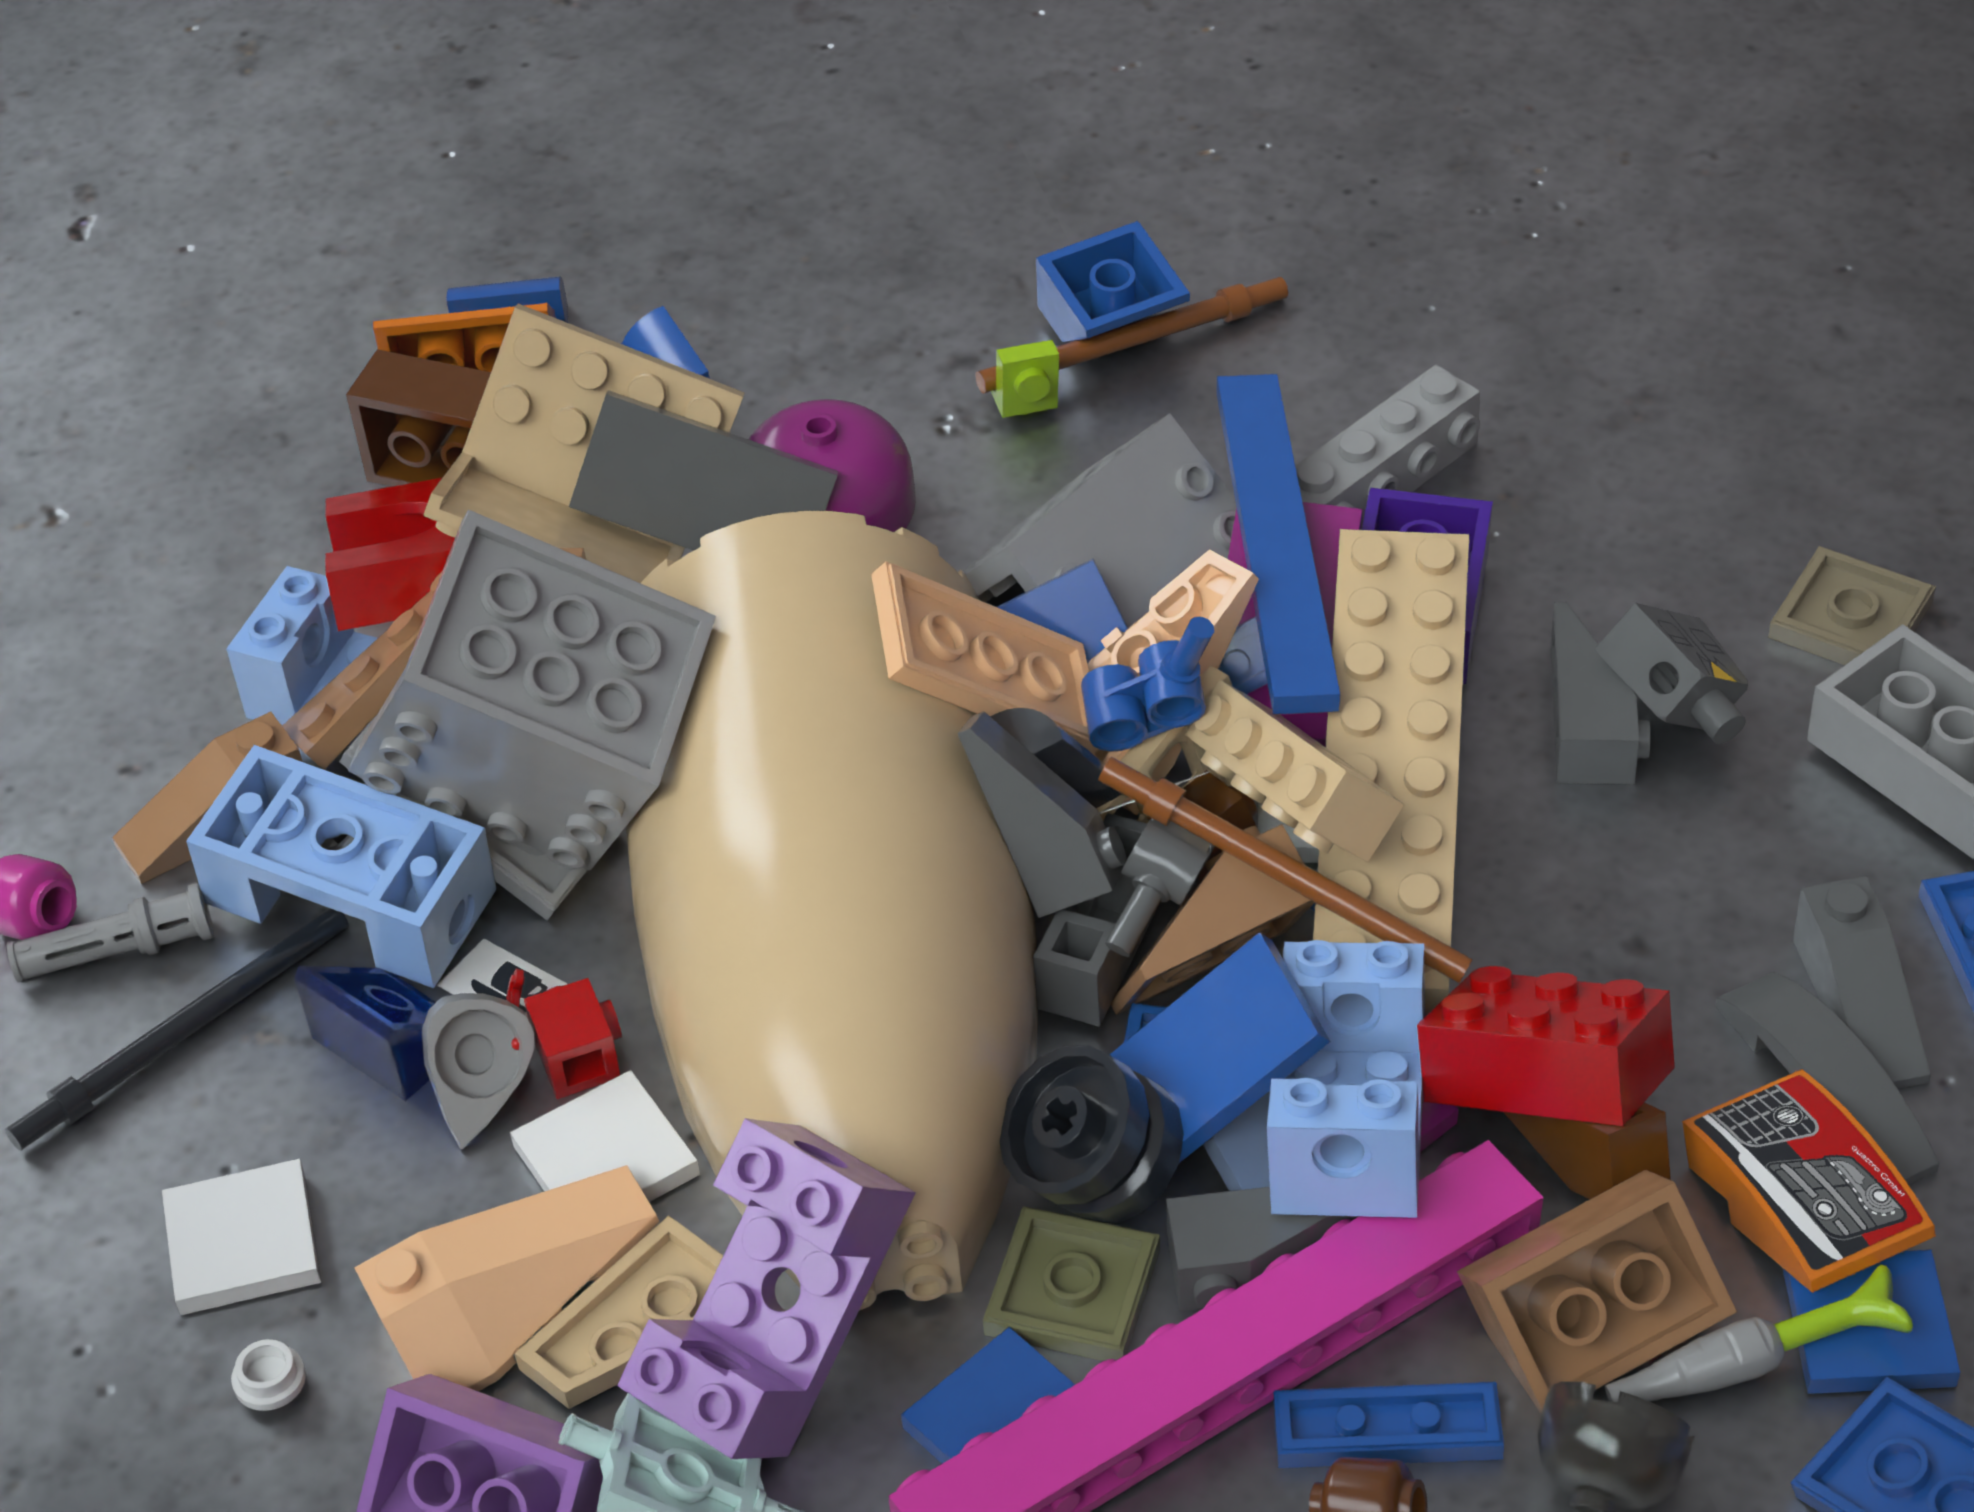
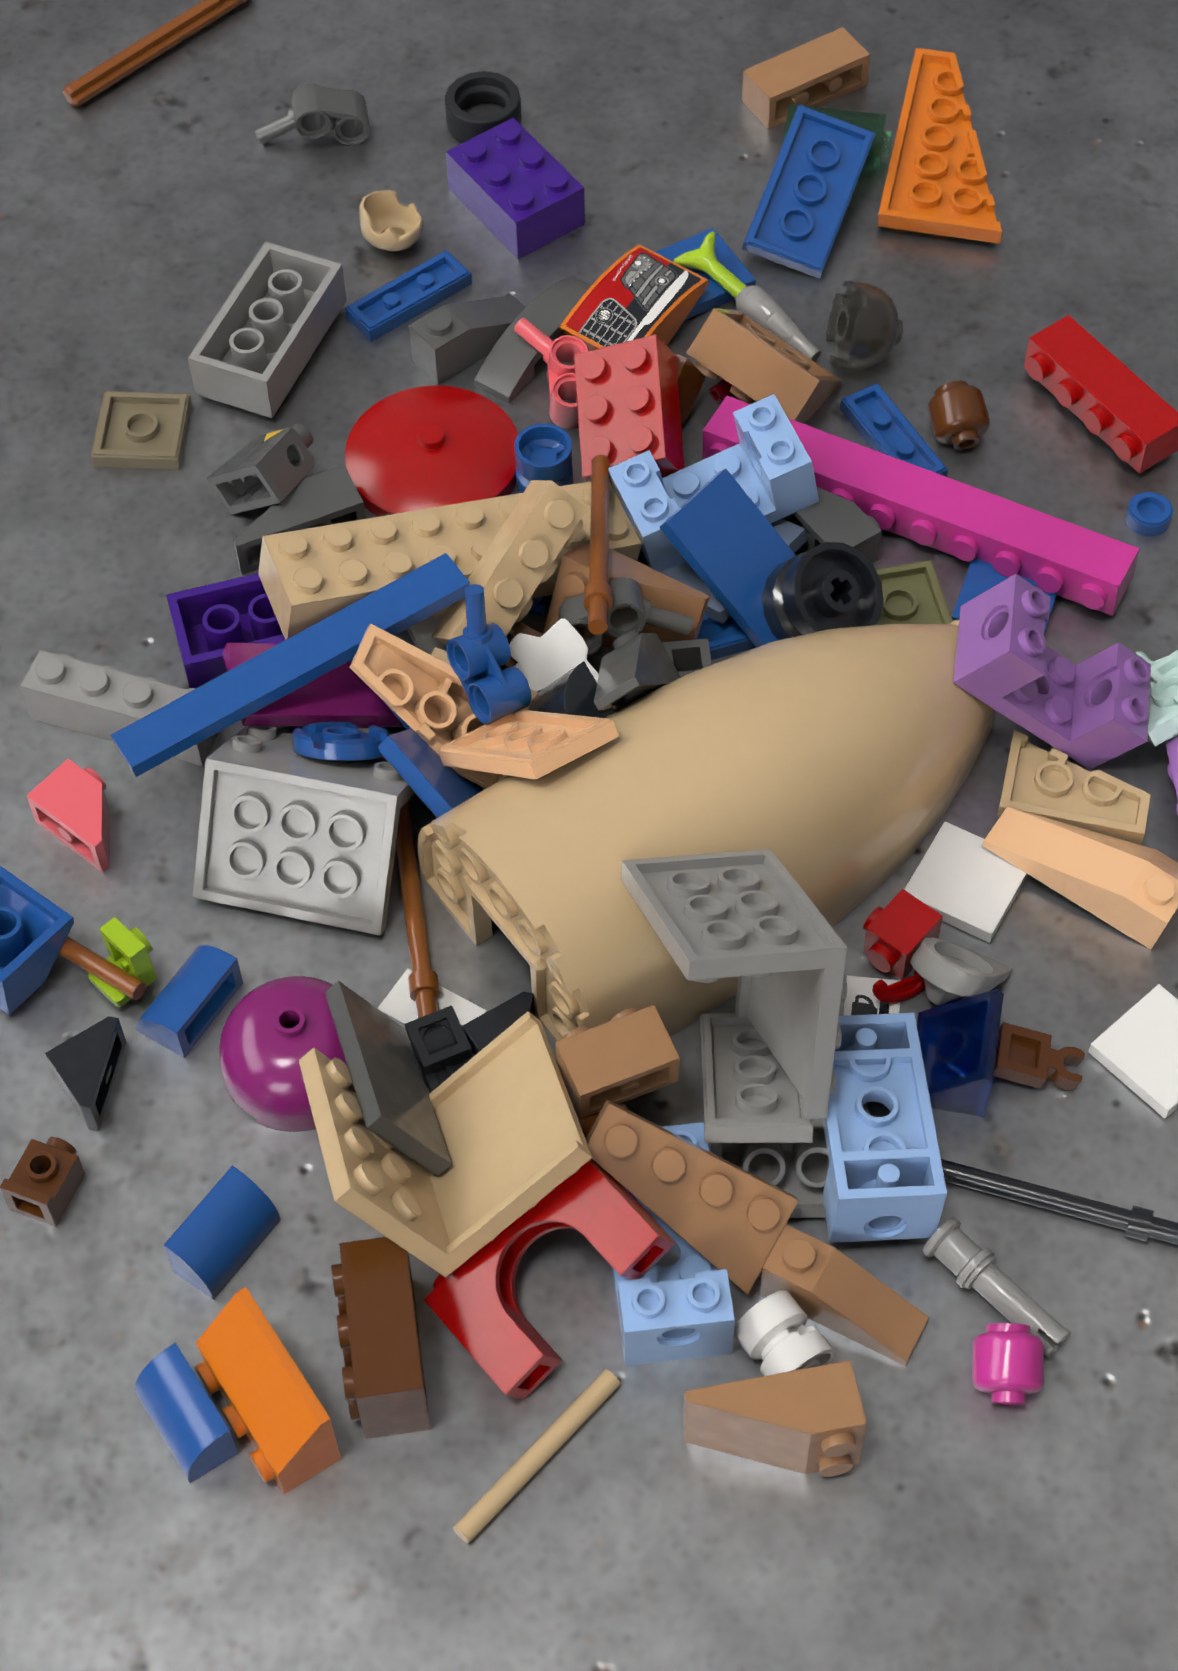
camera: 120 degrees left, 10 degrees up
none -> reddish brown brick [0,1137,85,1227]
none -> coral slope [26,759,110,873]
none -> black slope [45,1016,127,1131]
none -> blue brick [135,945,243,1058]
none -> blue tile [293,722,390,760]
none -> red dish [345,385,518,517]
none -> tan bar [453,1369,620,1544]
none -> coral beam [514,318,588,429]
none -> blue wheel [515,423,573,493]
none -> medium nougat slope [683,1360,867,1477]
none -> white wheel [734,1290,835,1376]
none -> reddish brown plate [991,1022,1085,1090]

